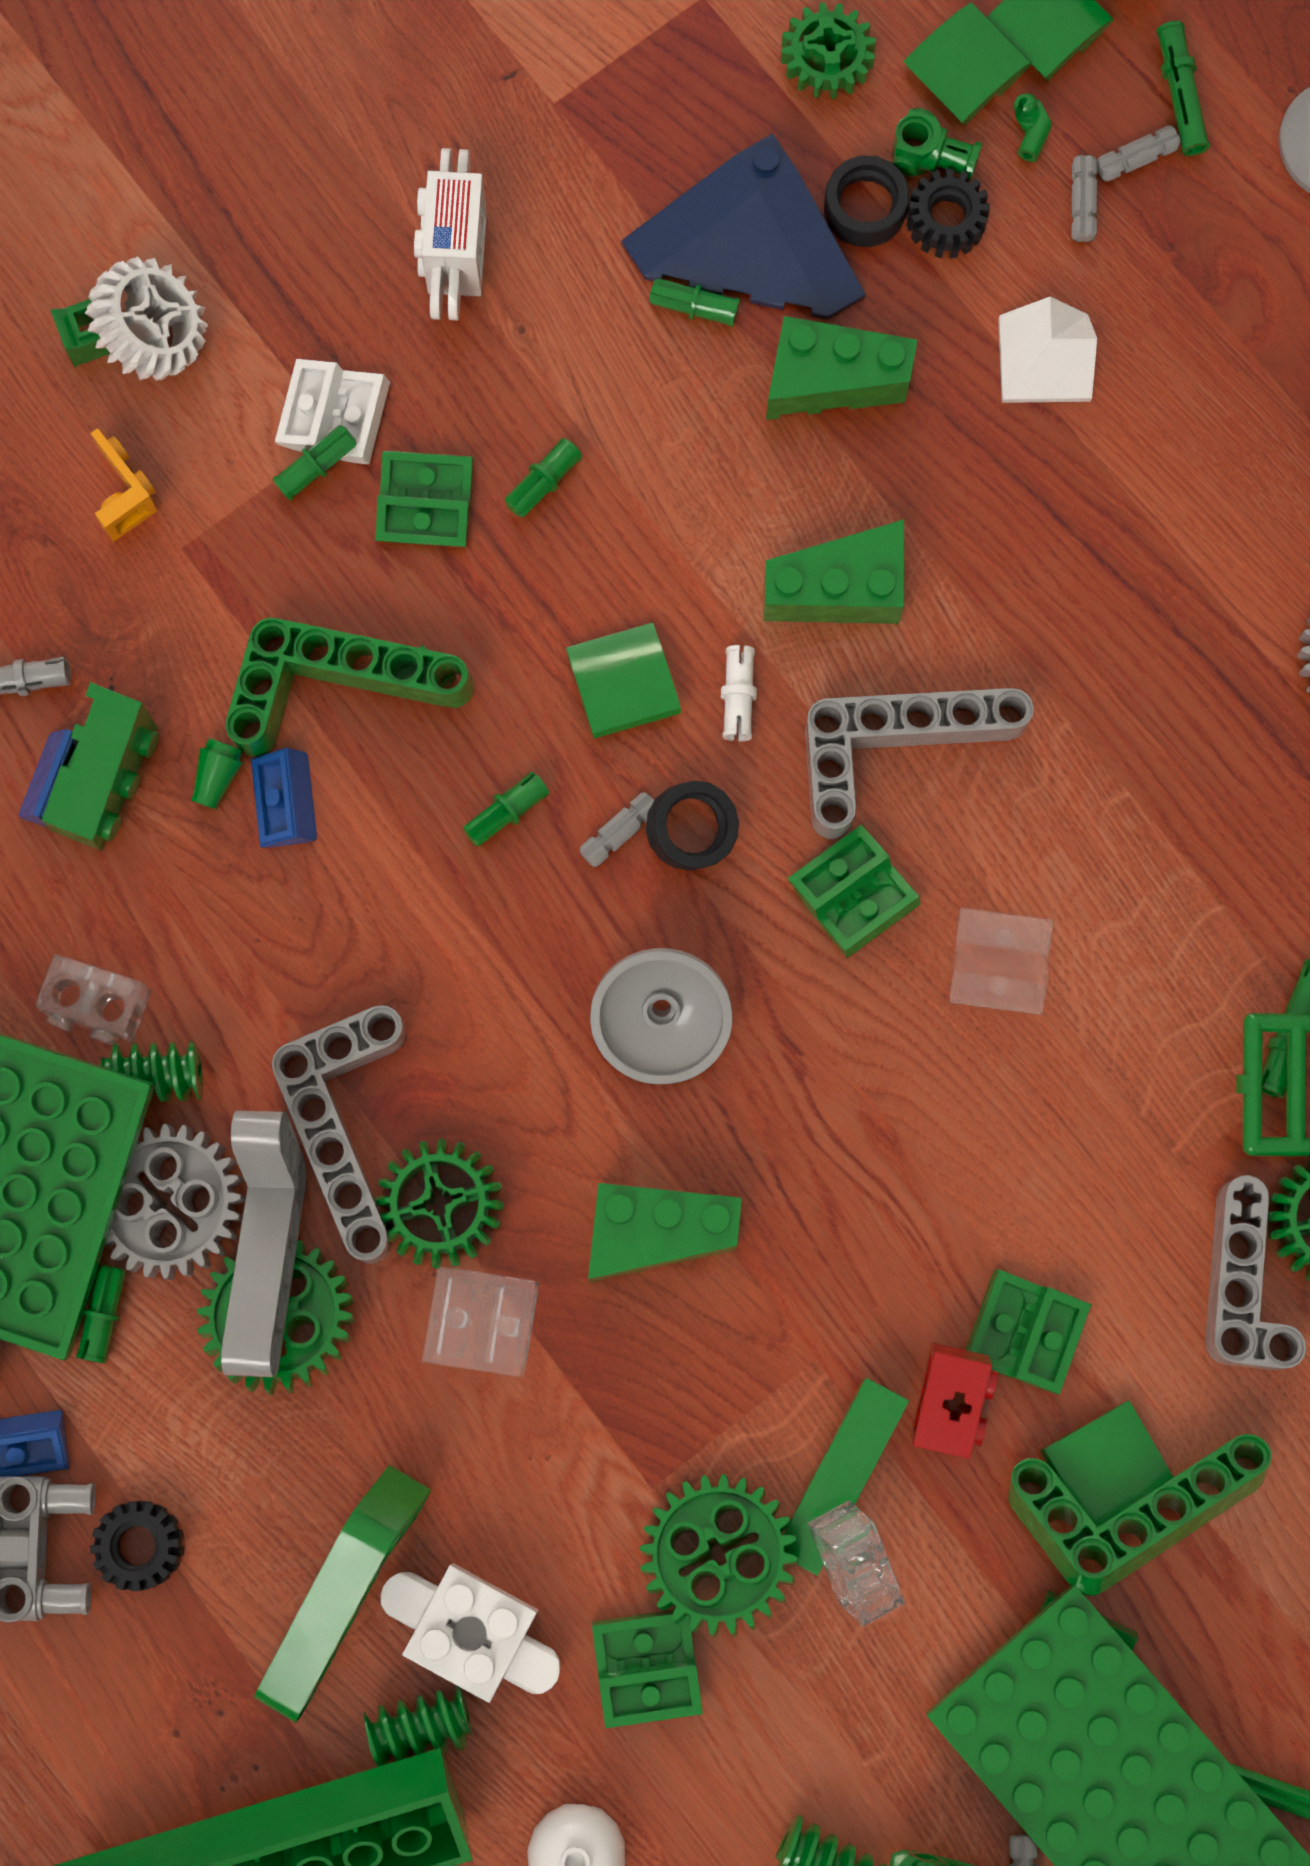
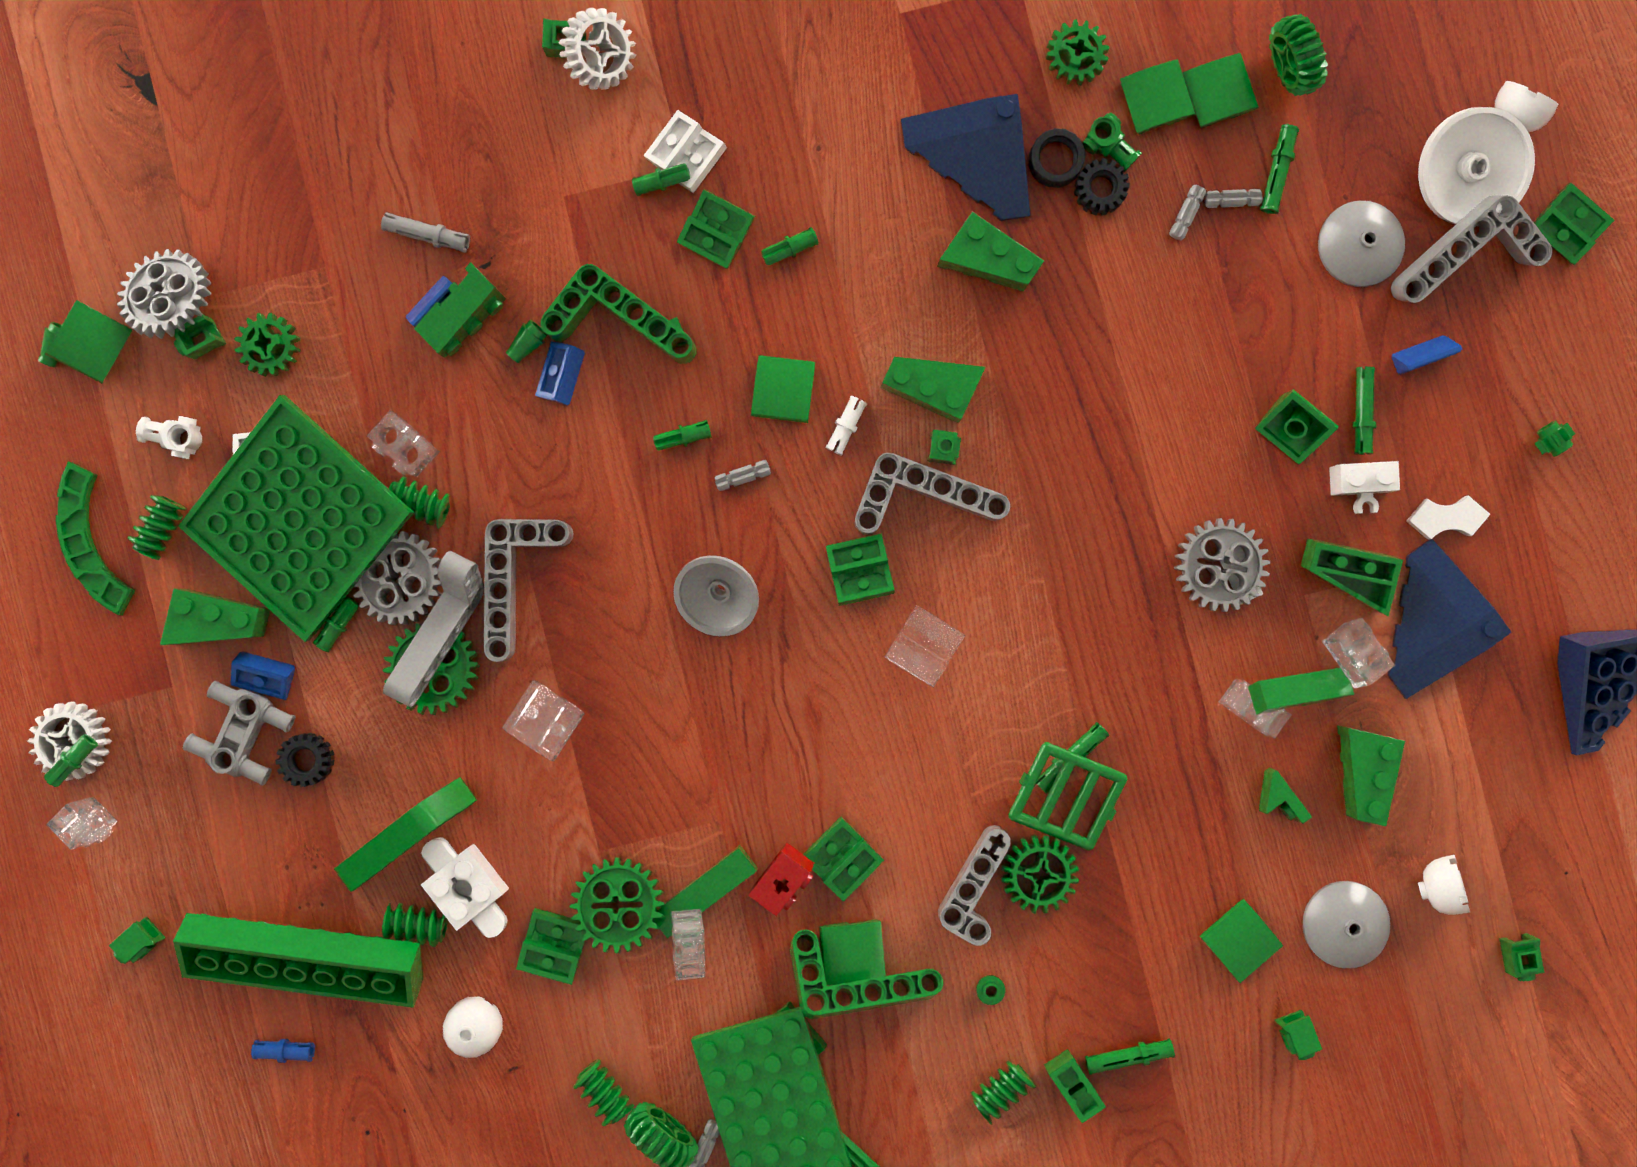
camera: 20 degrees right, 10 degrees up
light orange bracket [90,428,157,542] -> none
green gear [375,1139,504,1269] -> none
white brick [414,148,487,321] -> none
green wedge [588,1183,742,1283] -> none
black tyre [646,780,739,871] -> none
green axle [649,279,740,327] -> none
white slope [998,297,1097,403] -> none
green arm [1013,93,1052,162] -> none
none -> green window [927,429,961,465]

